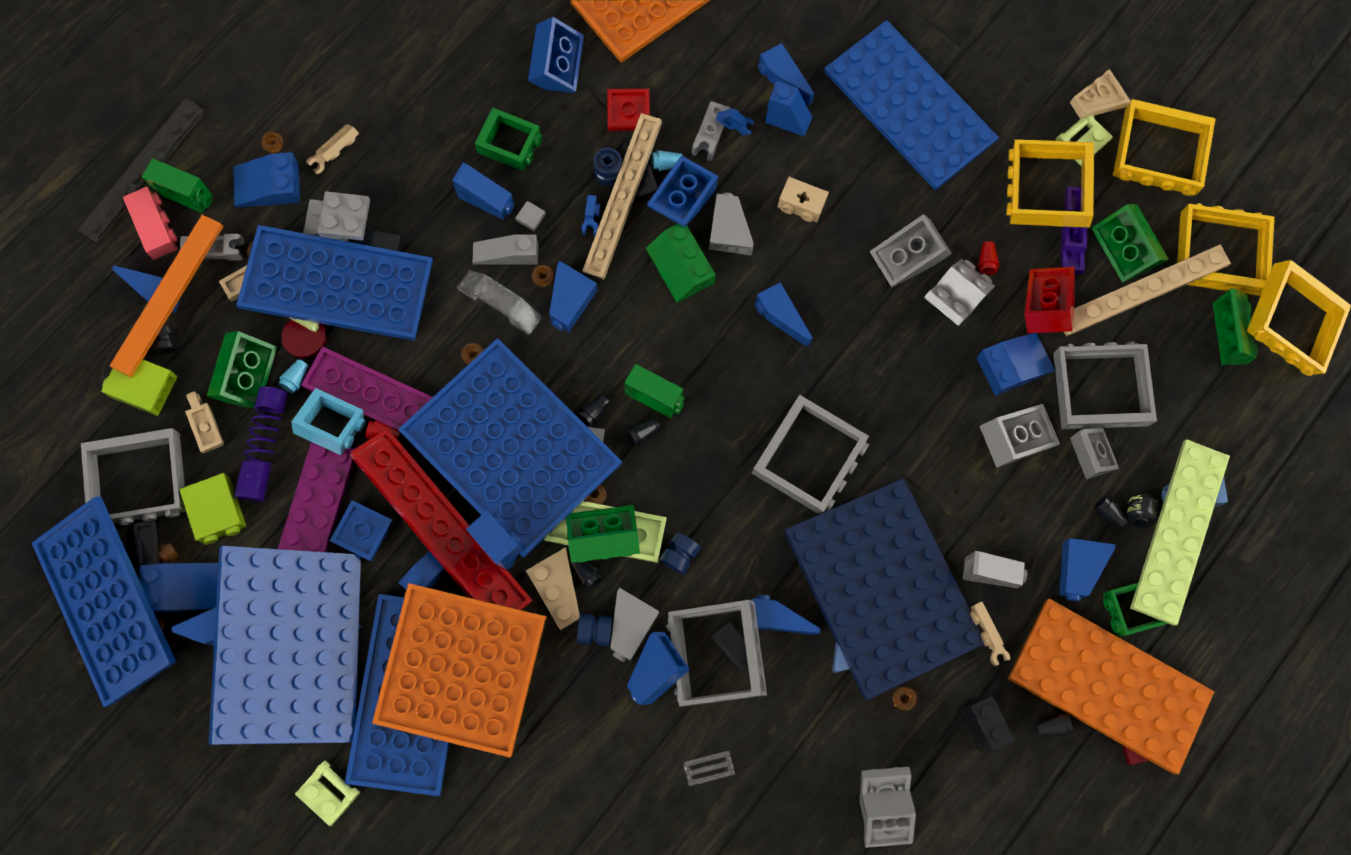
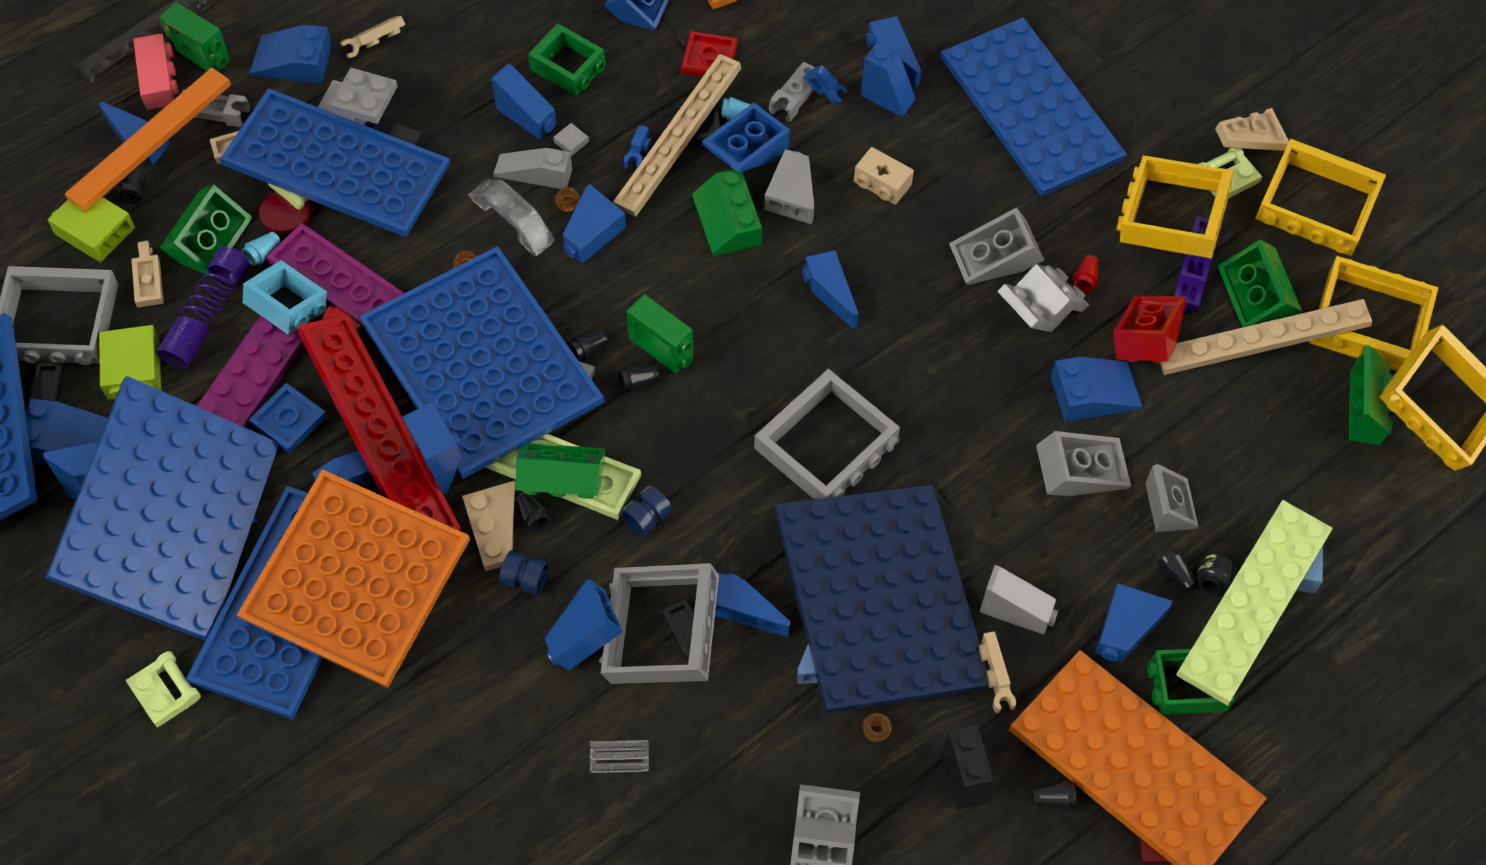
camera: 15 degrees right, 15 degrees down
clear orange plate [157,543,179,564] -> none
clear orange plate [261,132,284,153] -> none
clear orange plate [585,485,606,504] -> none
dark blue wheel [594,148,622,186] -> none
light grey slope [611,588,659,662] -> none
light grey window [1053,342,1157,429] -> none

